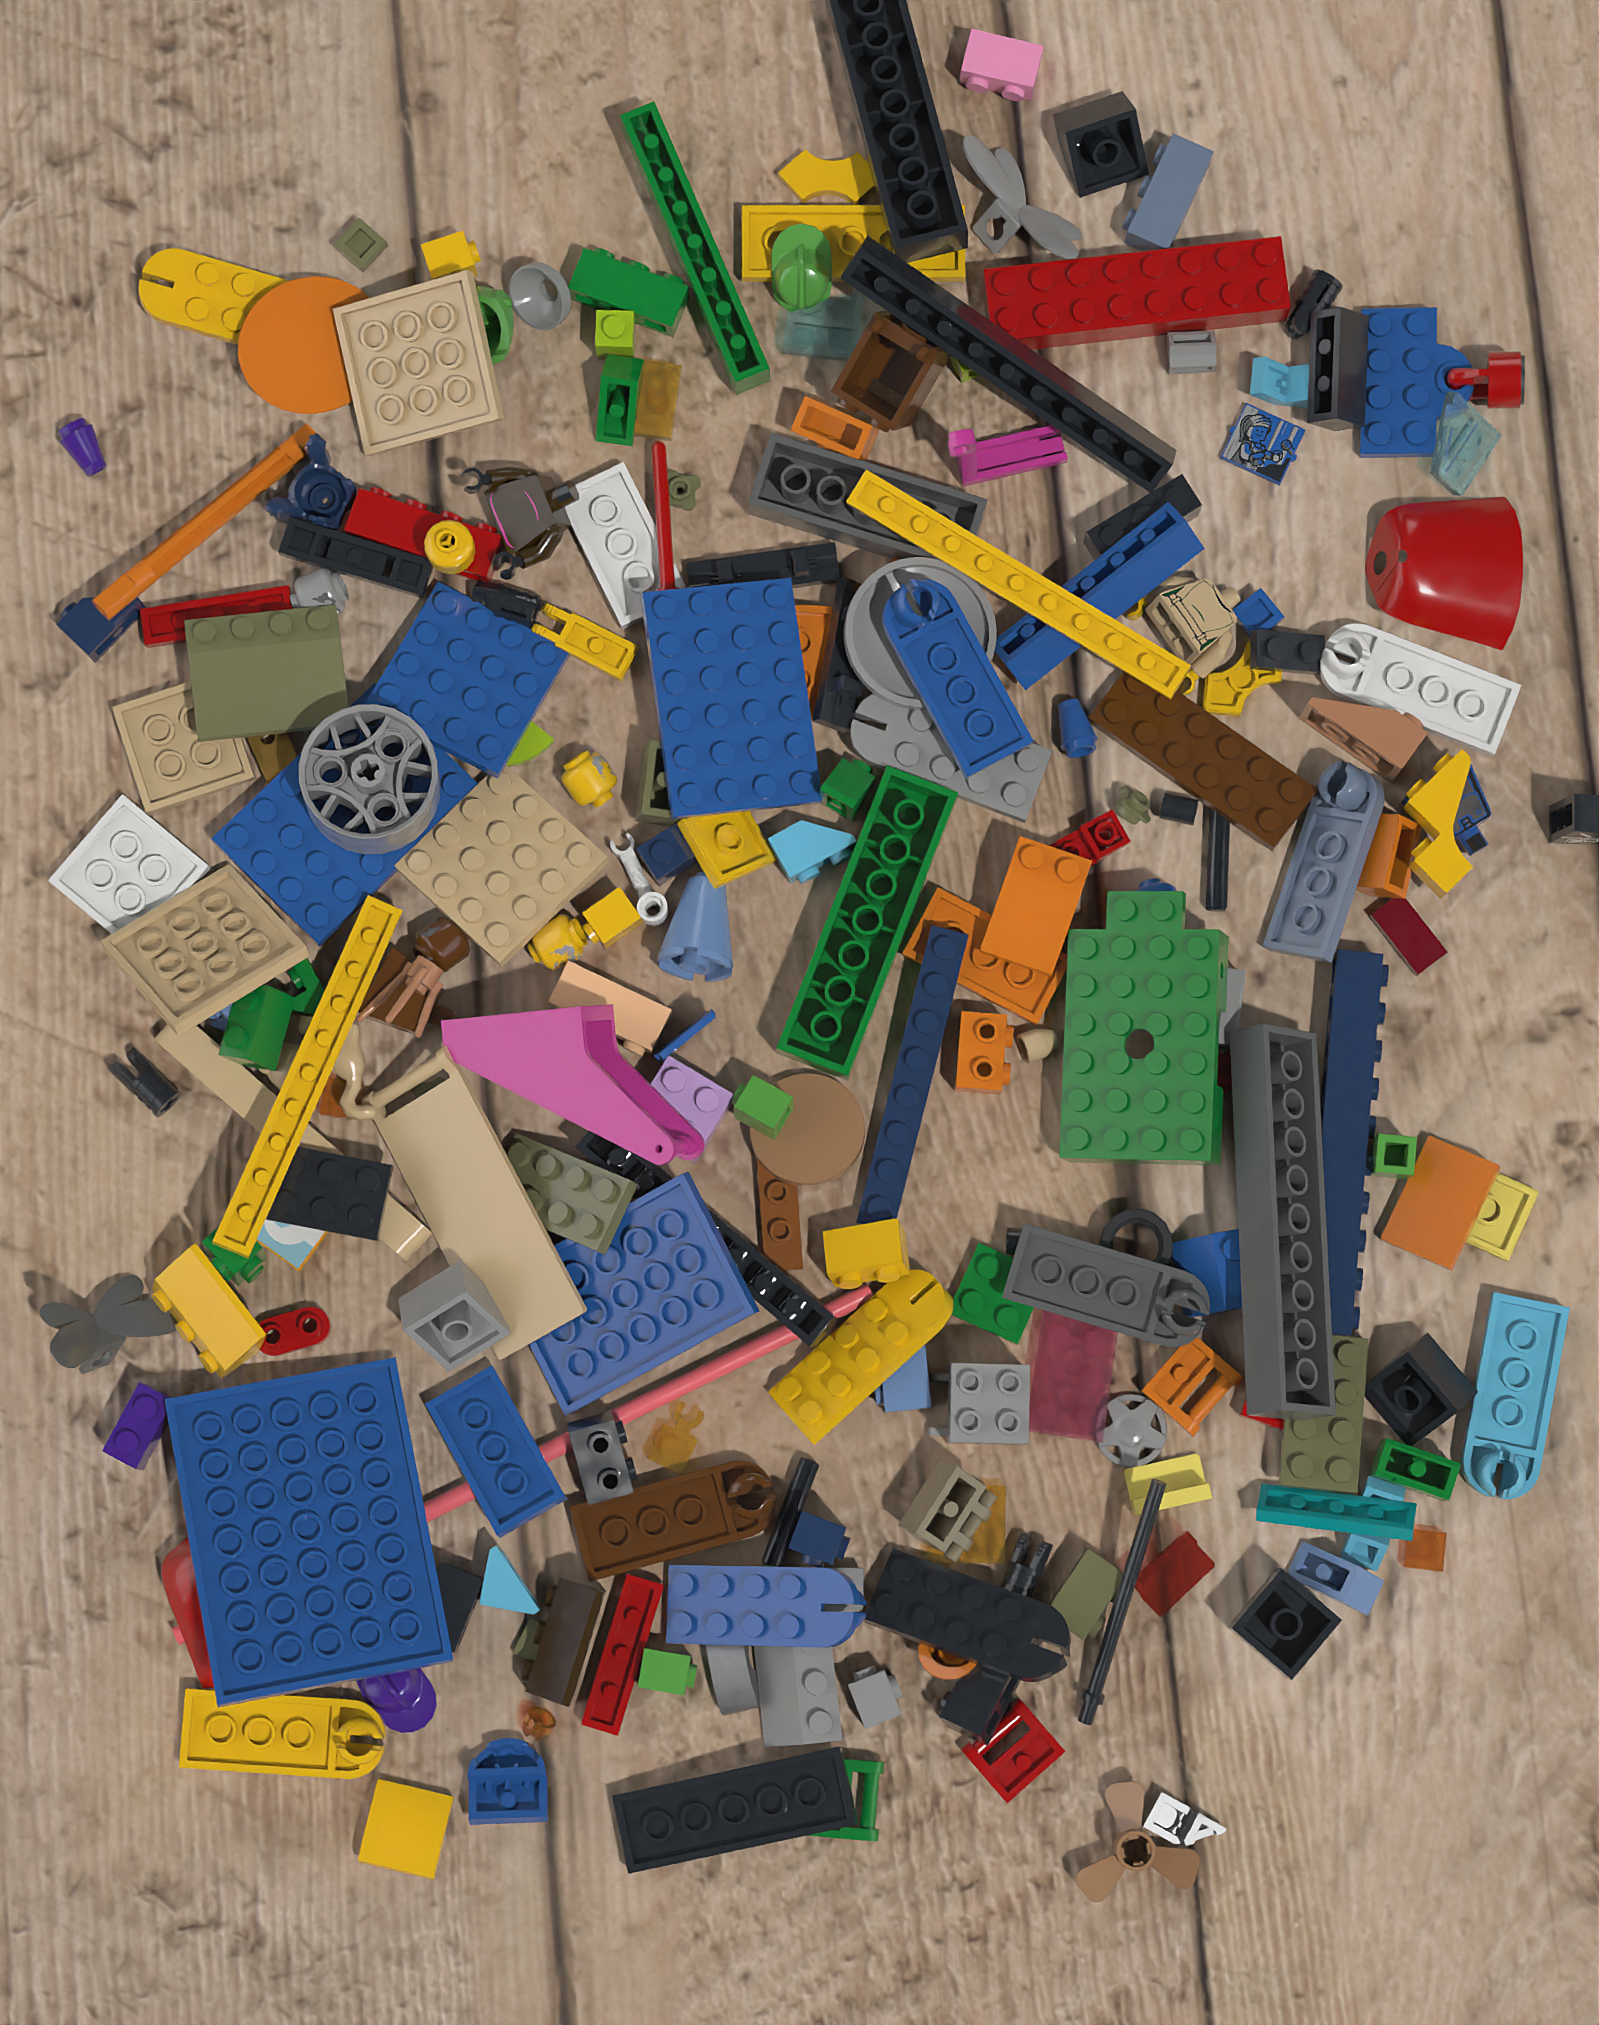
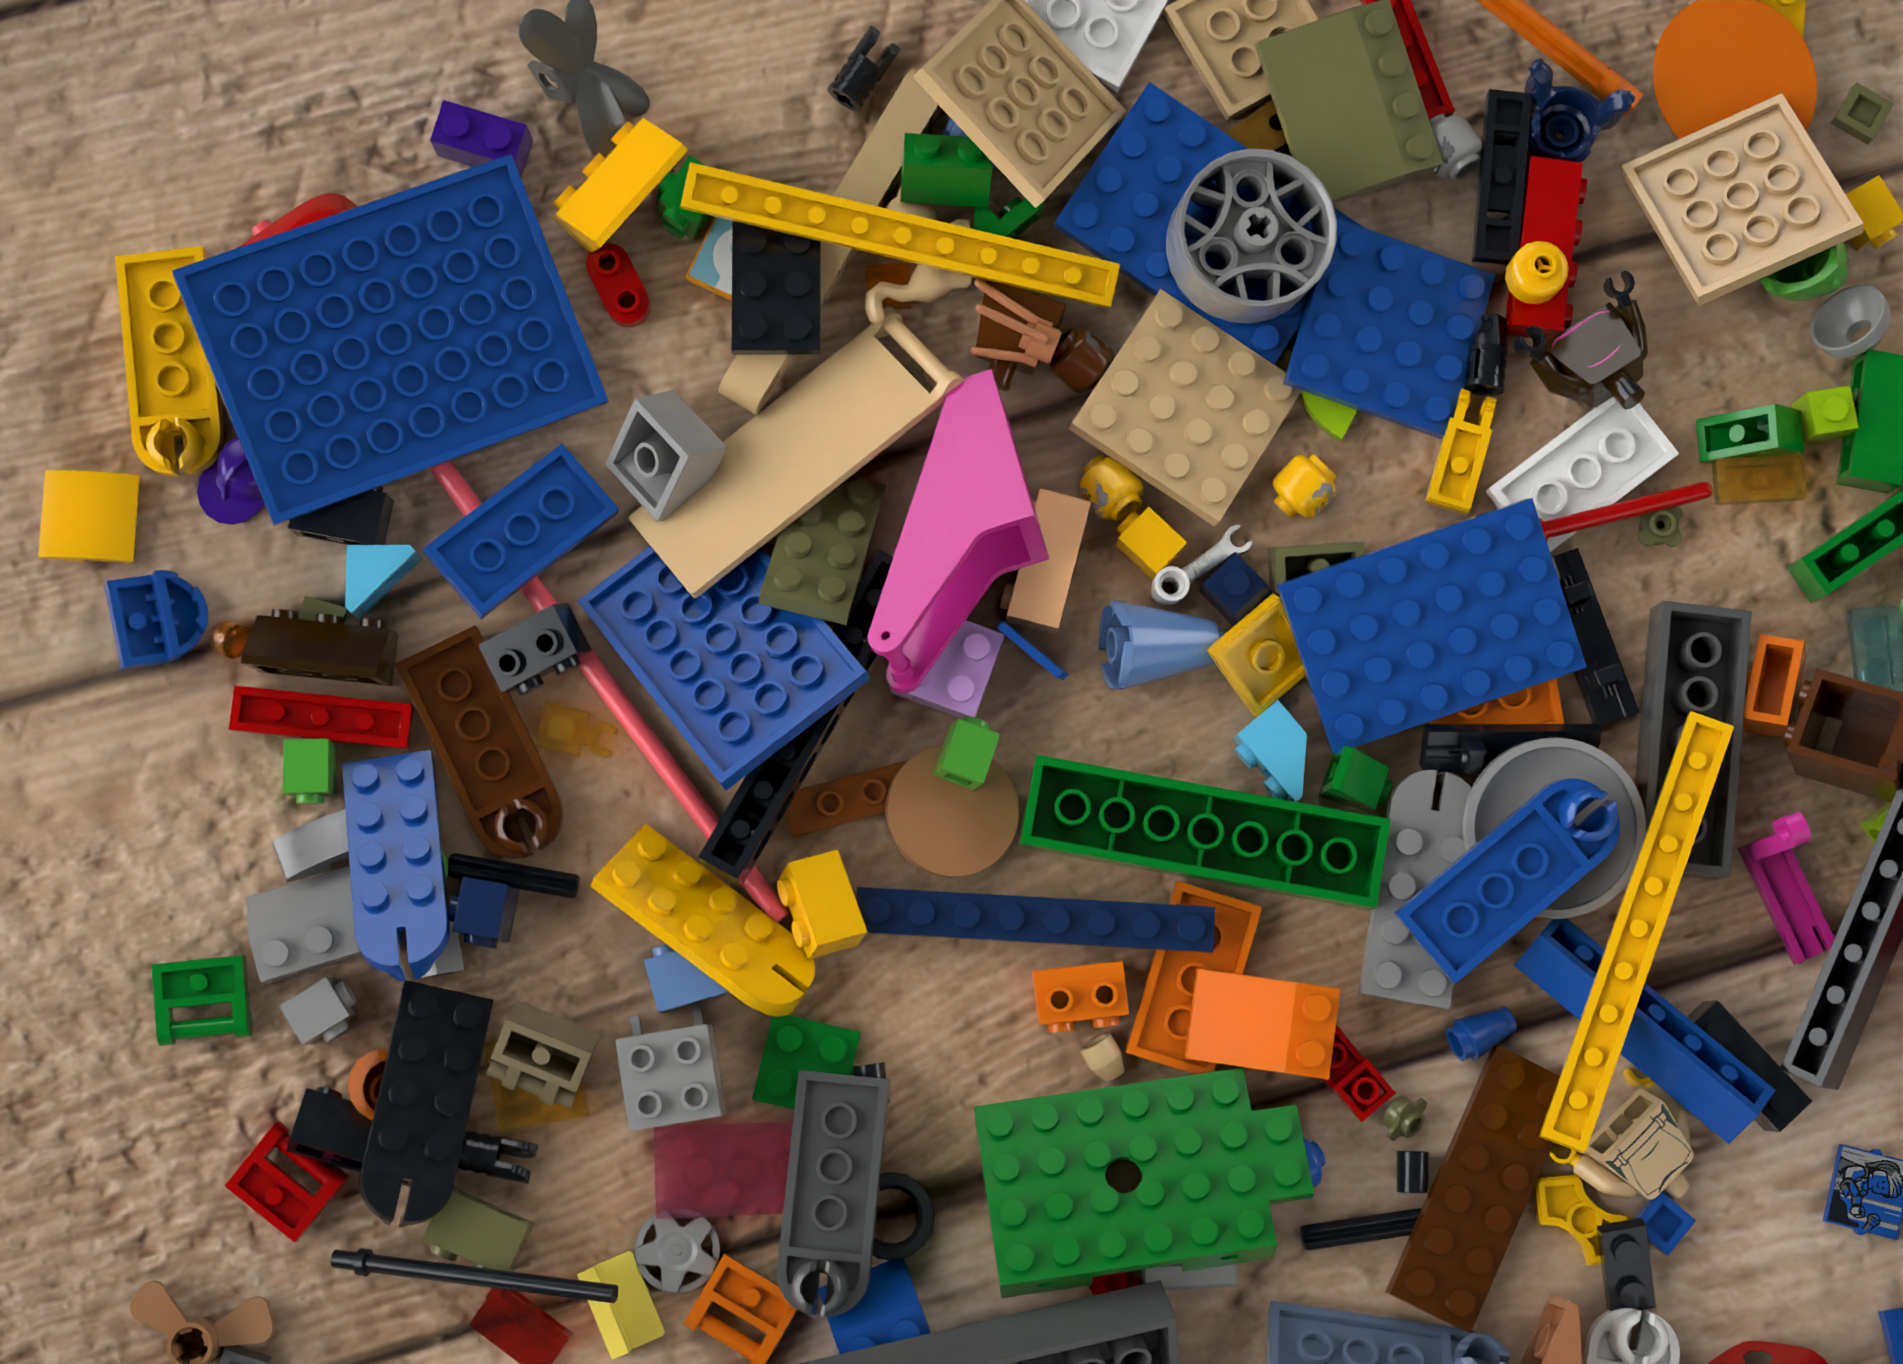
camera: 70 degrees right, 0 degrees up
black plate [612,1746,858,1874] -> none

